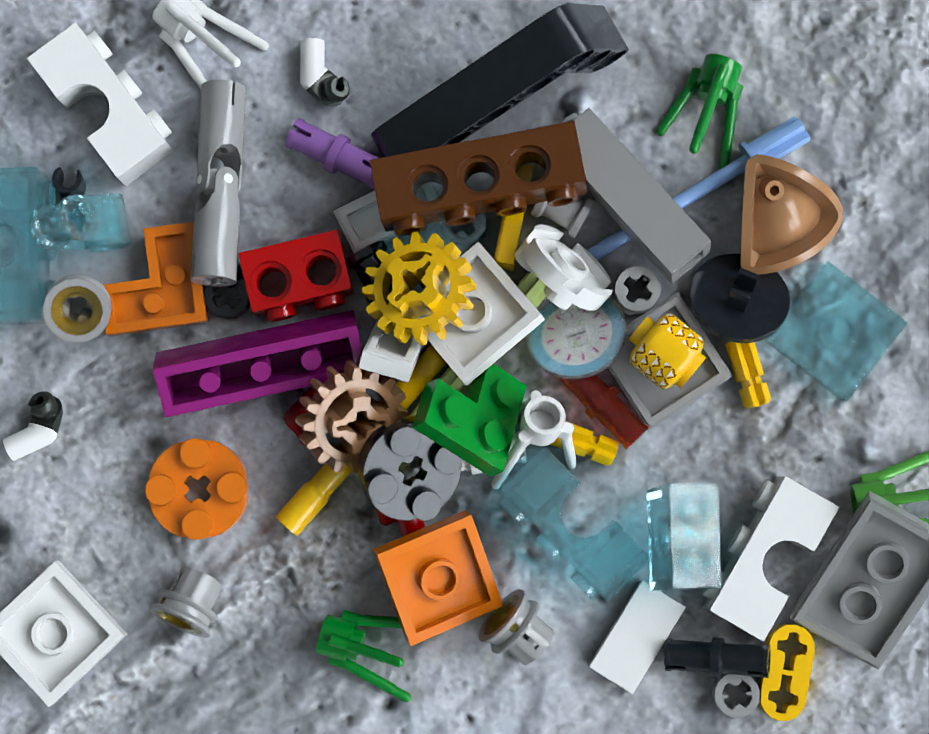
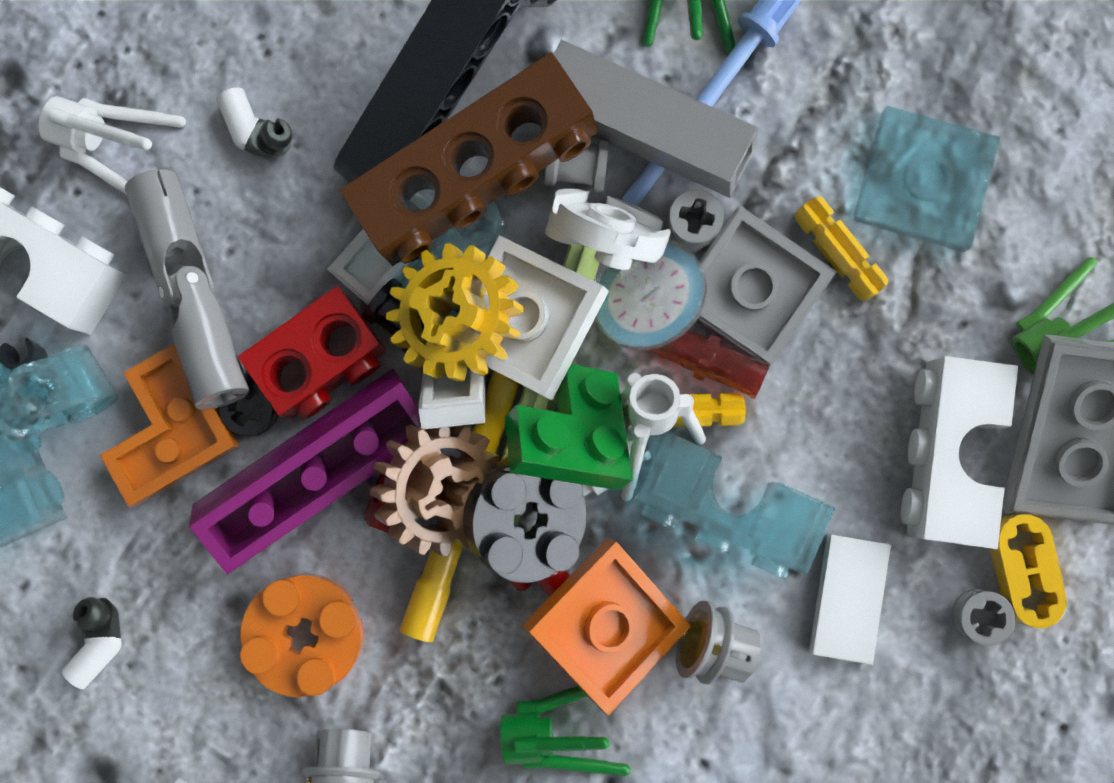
camera: 20 degrees left, 0 degrees up
piece [43,274,112,343] -> none
medium lavender pin [285,118,379,190] -> none
yellow tile [494,164,533,271] -> none
yellow head [628,313,706,389] -> none
clear light blue brick [647,483,722,591] -> none
black pin [664,637,771,679] -> none
black piece [689,254,790,343] -> none
medium nougat hat [741,154,843,275] -> none

